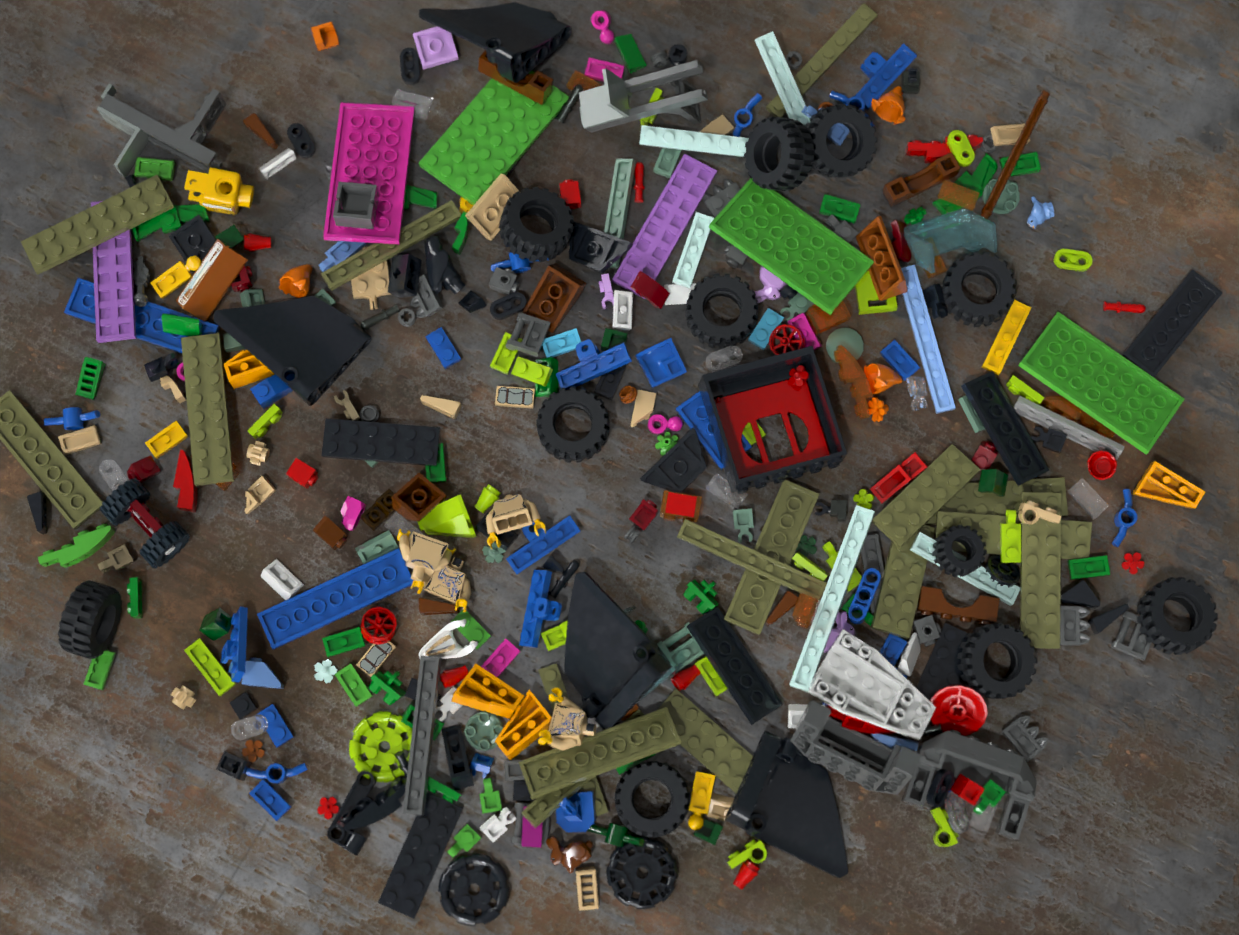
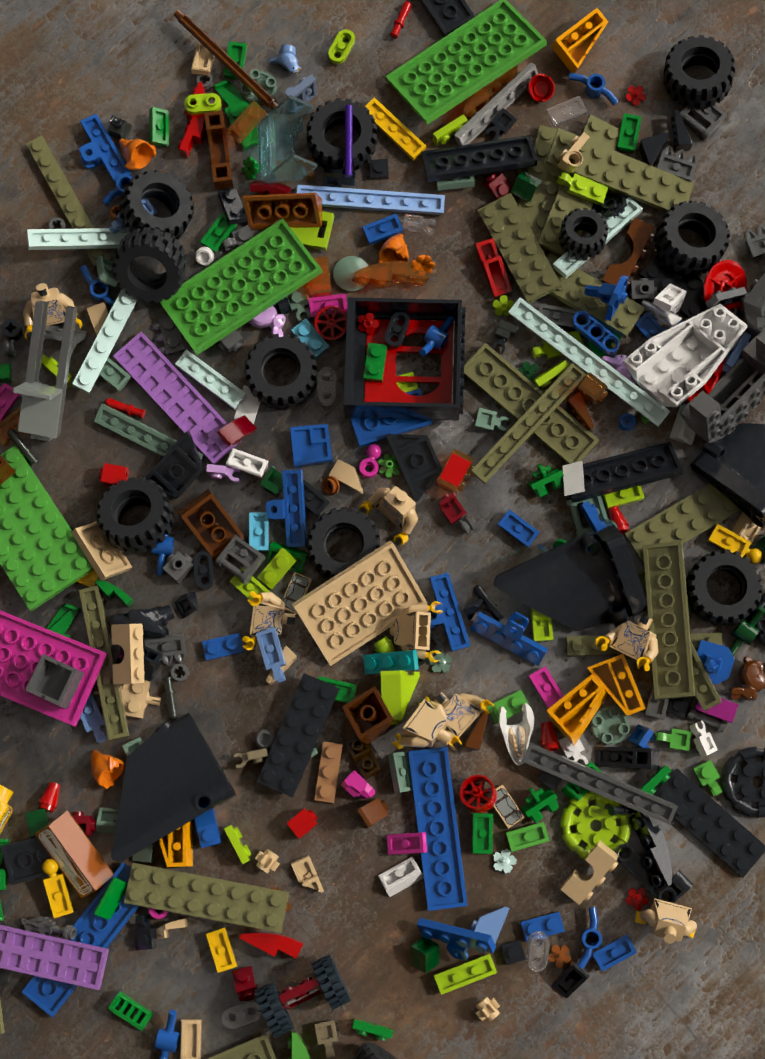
camera: 75 degrees left, 0 degrees up
none -> tan torso [23,283,82,340]
none -> sand green plate [96,255,119,287]
none -> tan arch [111,624,145,684]
none -> green plate [149,107,169,148]
none -> white plate [195,247,214,266]
none -> black plate [218,189,247,225]
none -> tan torso [242,591,295,650]
none -> medium blue plate [256,627,286,683]
none -> sand blue plate [286,74,317,113]
none -> tan plate [292,540,427,666]
none -> medium nougat plate [314,741,343,803]
none -> dark purple bar [345,105,353,178]
none -> tan torso [358,486,418,546]
none -> green plate [363,343,387,383]
none -> teal plate [363,650,419,674]
none -> black plate [369,159,389,180]
none -> black plate [385,312,410,349]
none -> dark pink plate [387,832,427,855]
none -> blue piece [419,315,455,356]
none -> blue plate [497,509,540,548]
none -> tan arch [561,840,618,905]
none -> white sticker [563,461,585,496]
none -> blue plate [580,501,607,533]
none -> blue piece [584,275,629,321]
none -> blue plate [618,413,636,431]
none -> tan torso [635,898,697,944]
none -> white plate [653,284,687,314]
none -> black plate [706,287,747,309]

